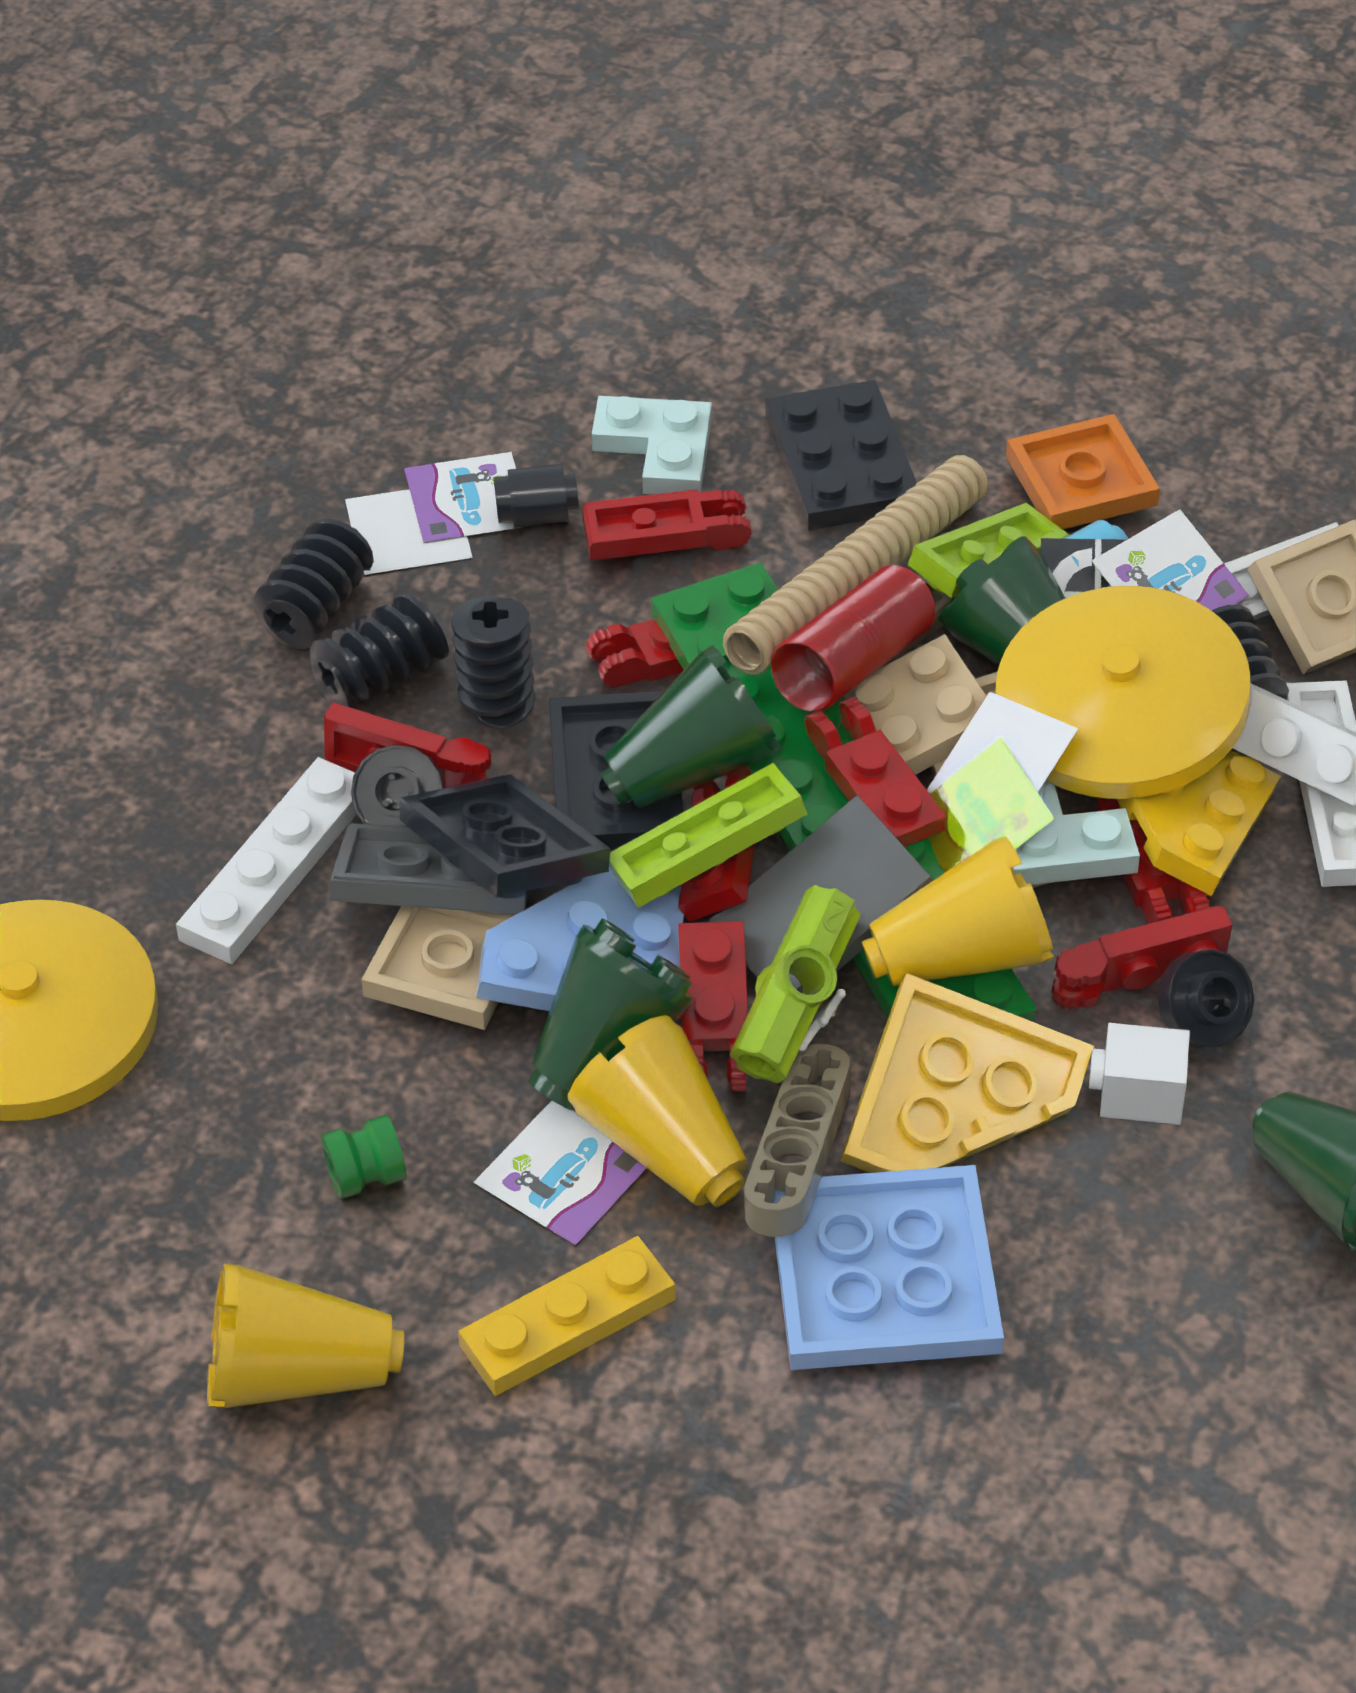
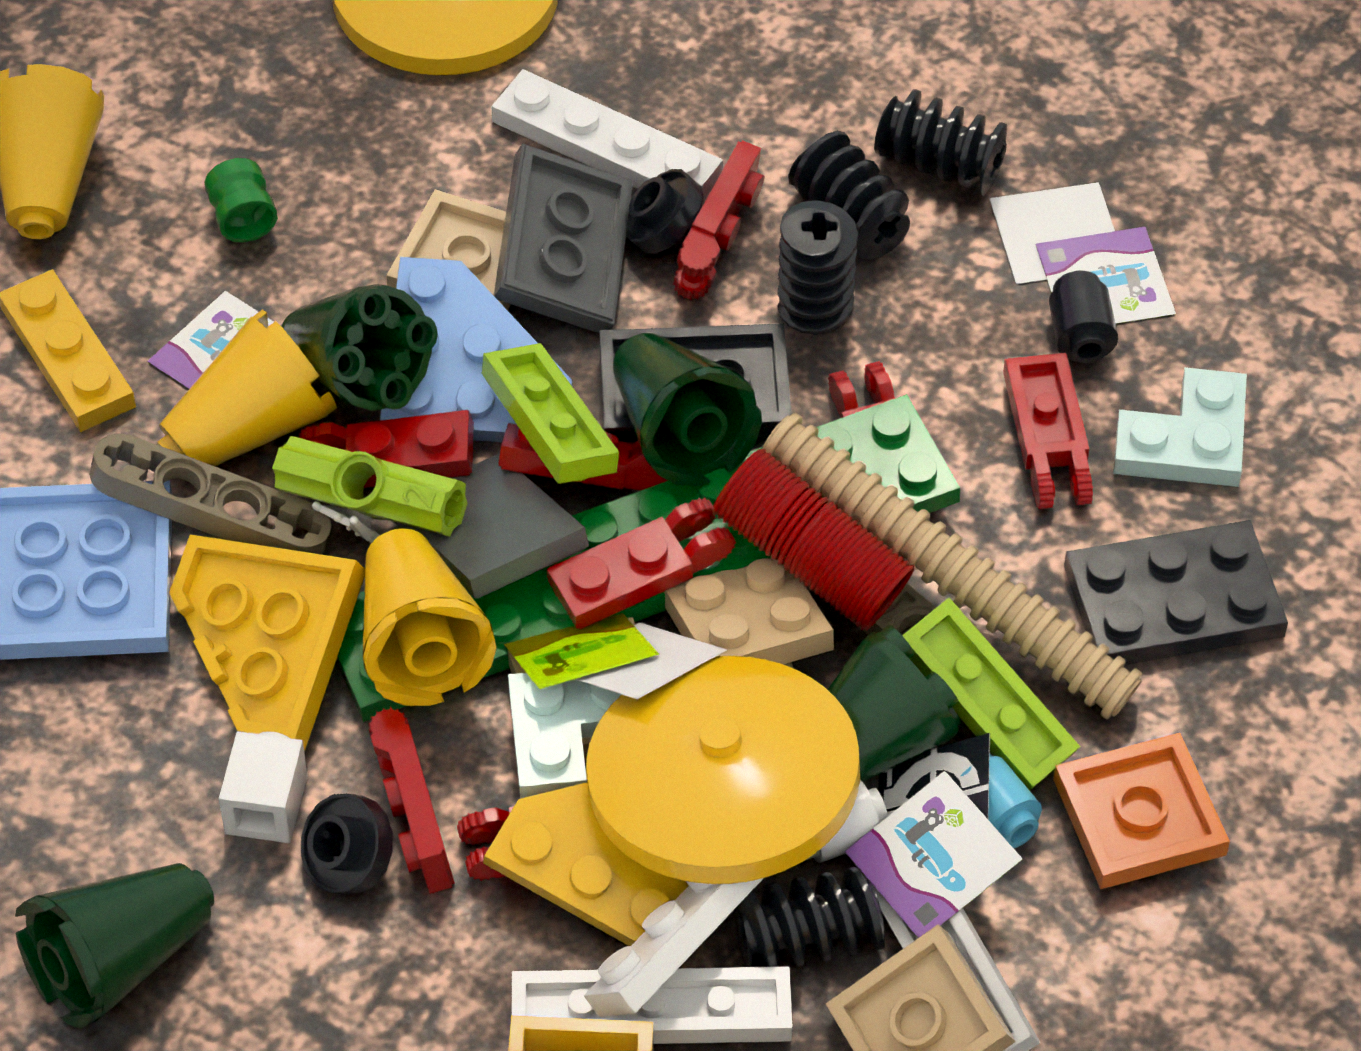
camera: 90 degrees right, 5 degrees up
black plate [400,774,610,898] -> none

